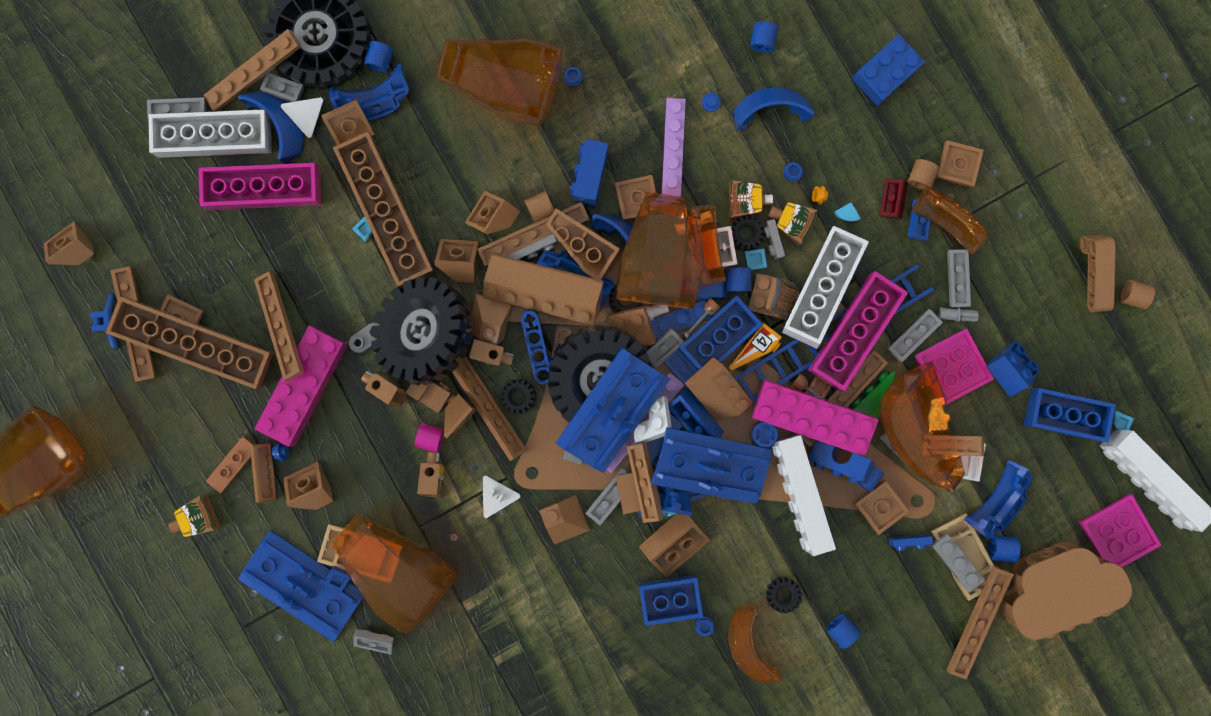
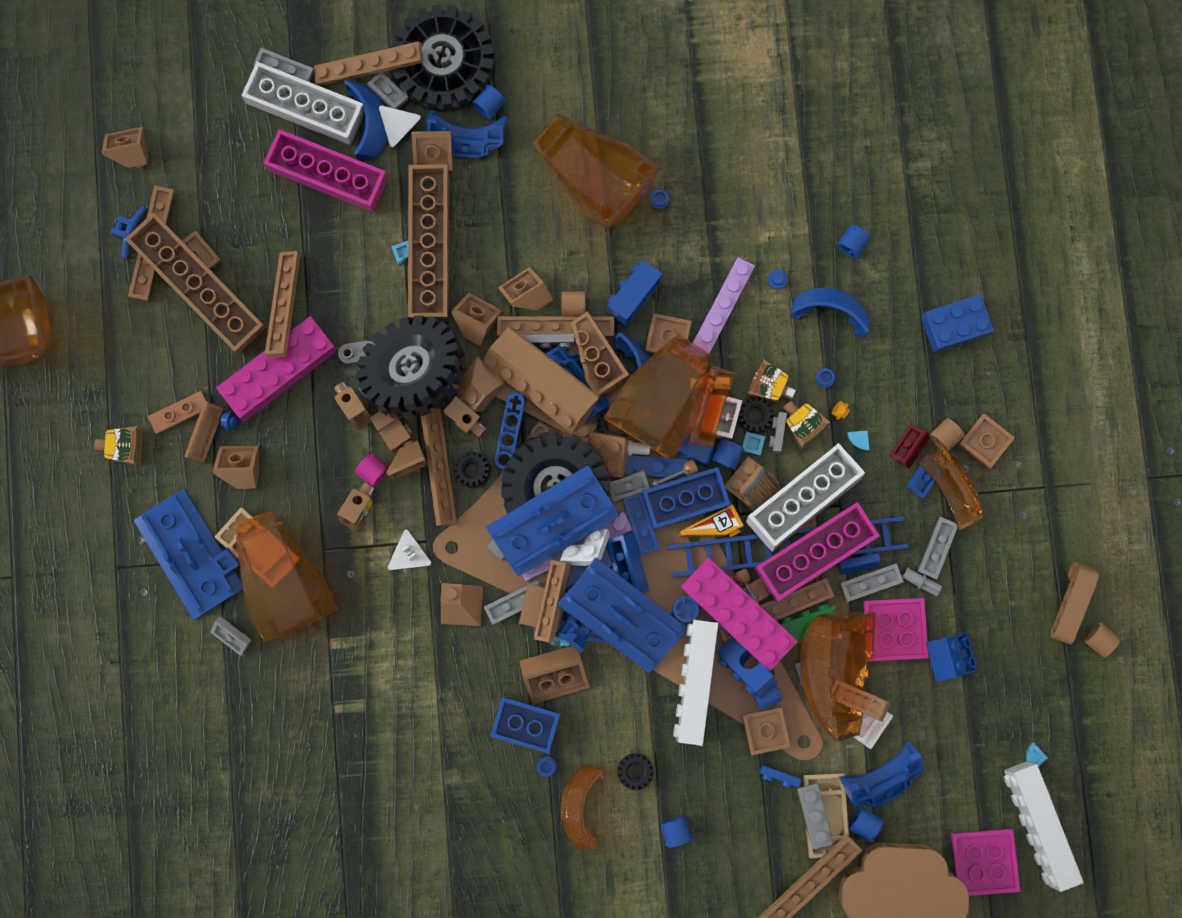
camera: 25 degrees right, 5 degrees down
medium nougat slope [685,357,753,420] -> none
blue brick [1023,388,1116,443] -> none
none -> blue plate [838,552,881,575]

